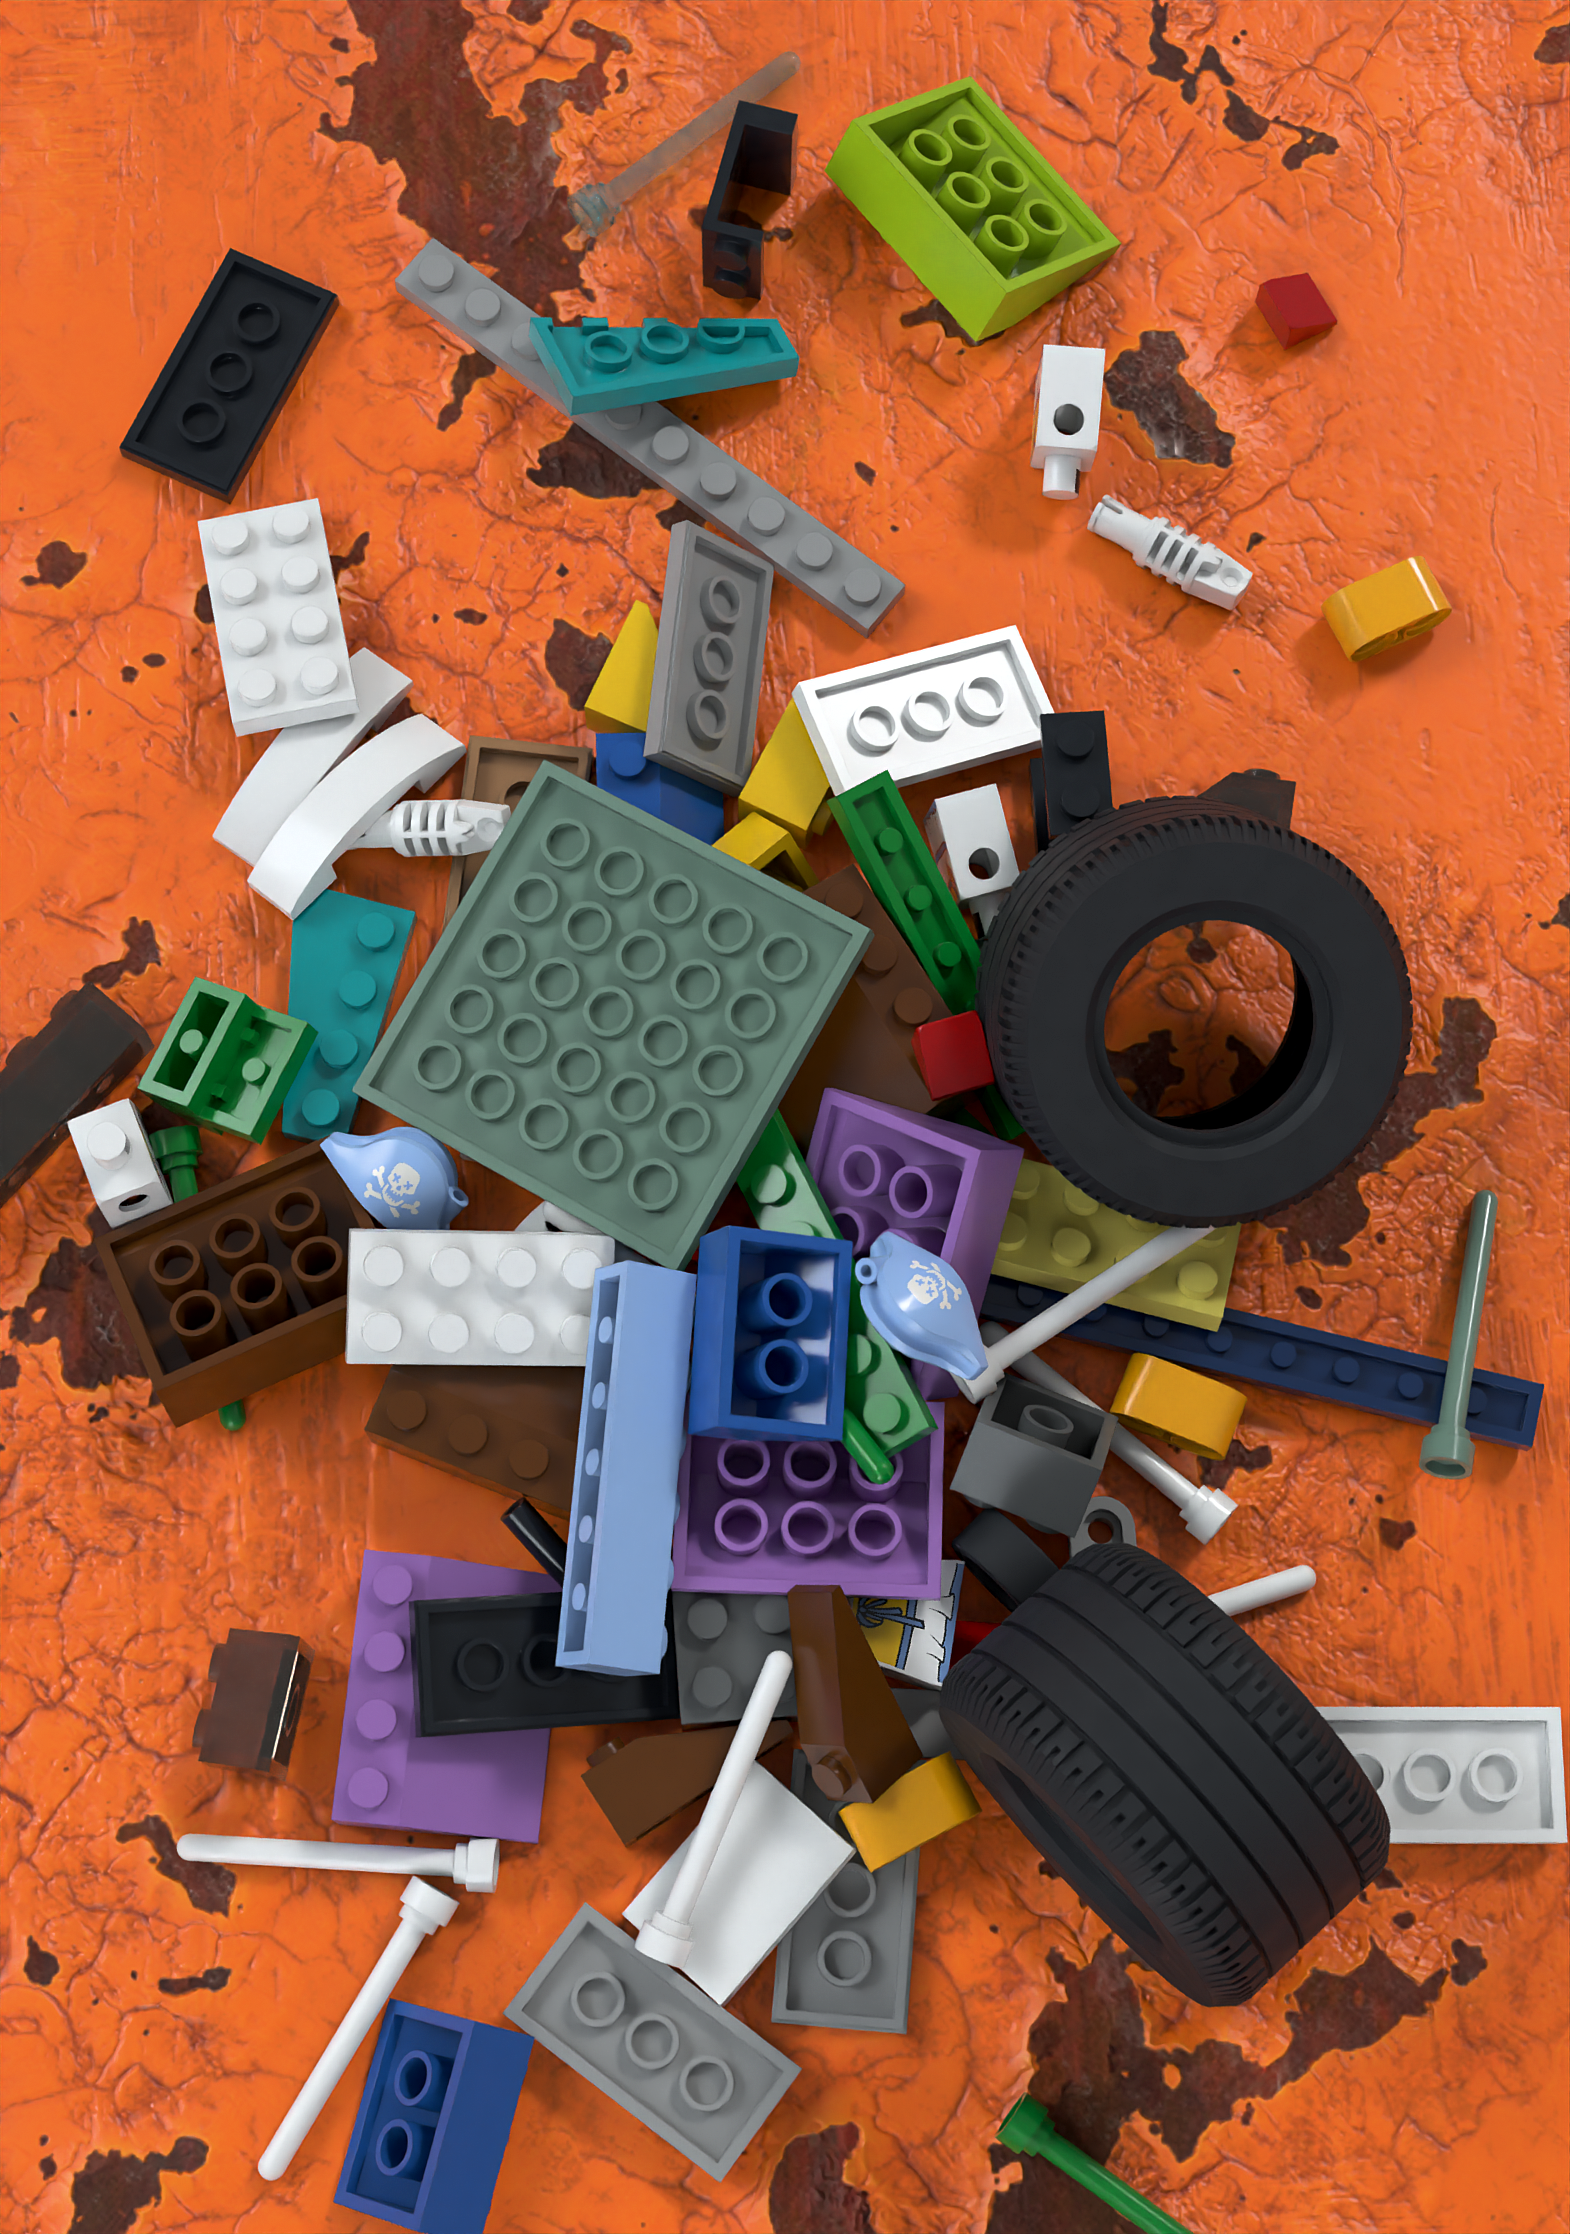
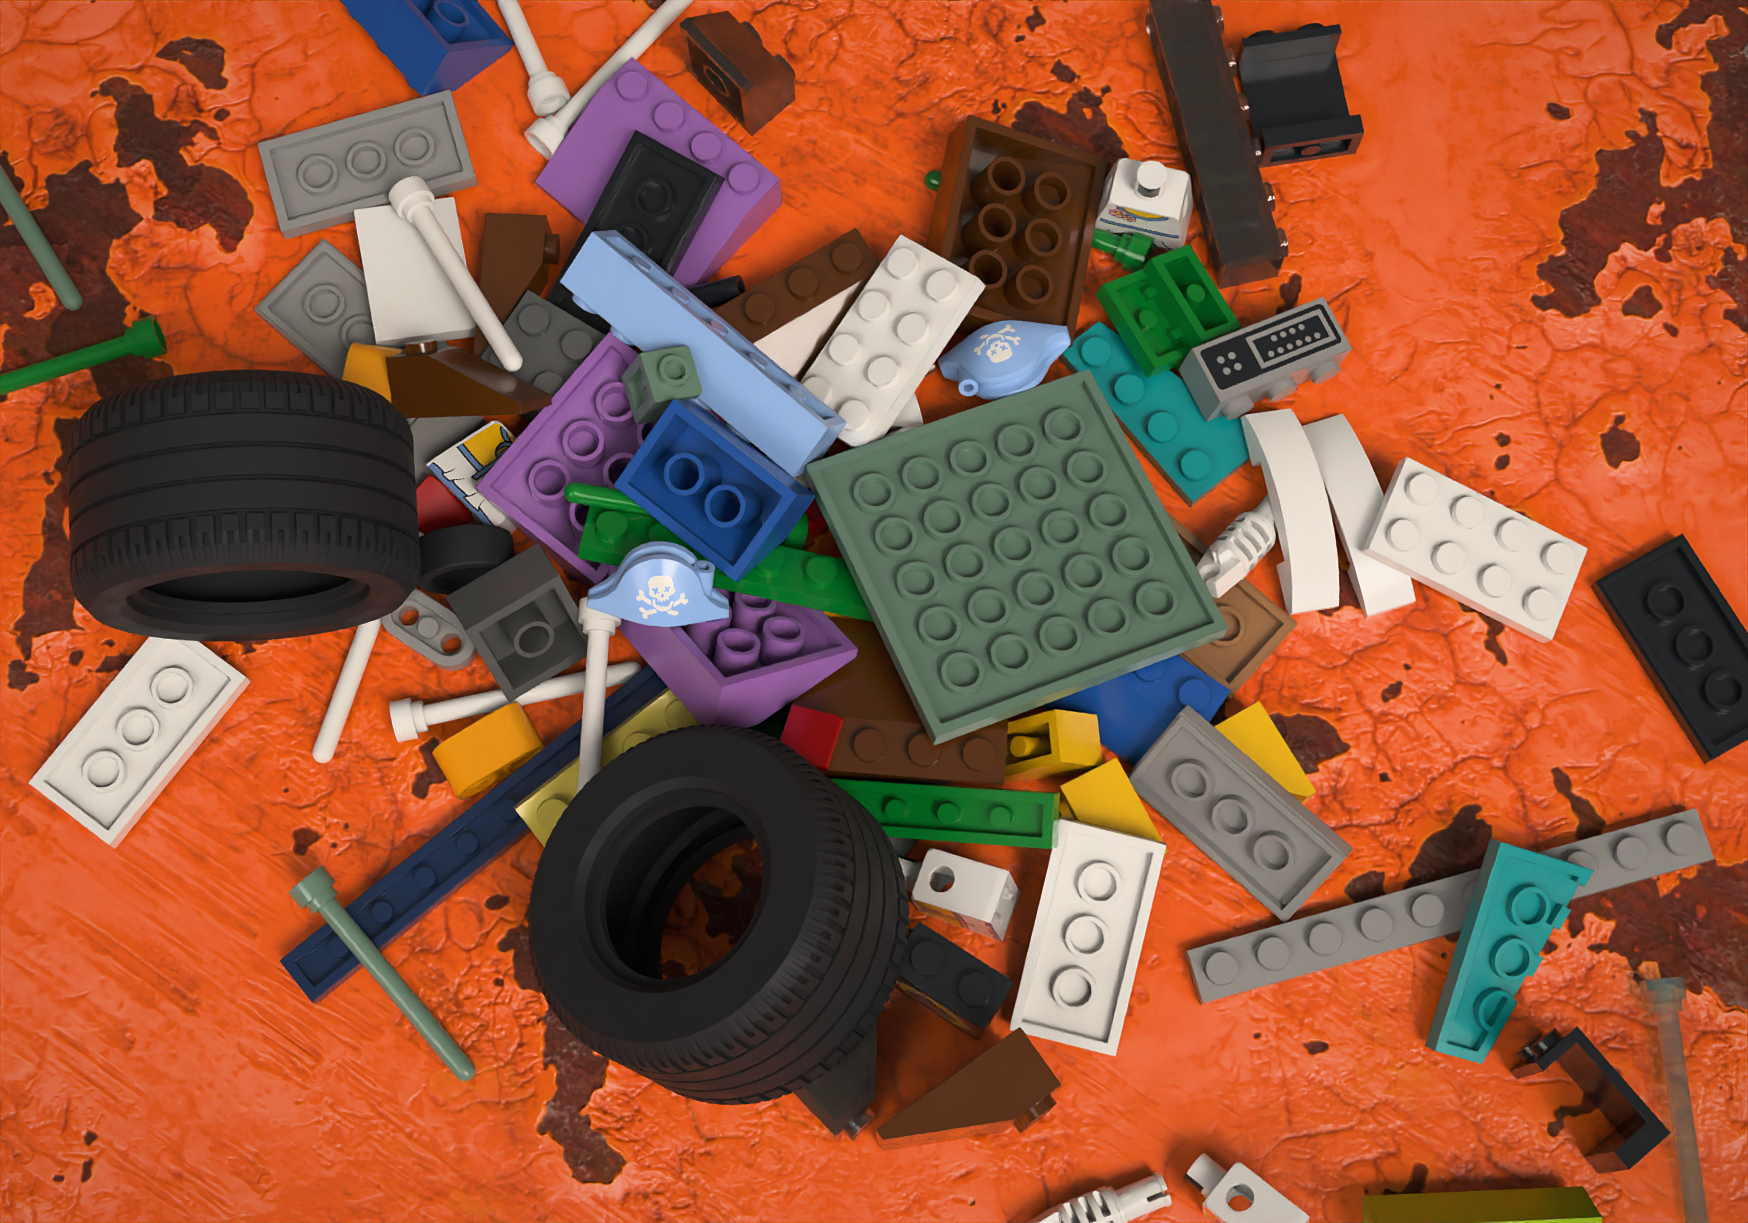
camera: 130 degrees right, 0 degrees up
none -> sand green bracket [621,346,702,425]
none -> reddish brown slope [876,1027,1061,1151]
none -> light grey brick [1179,296,1352,422]

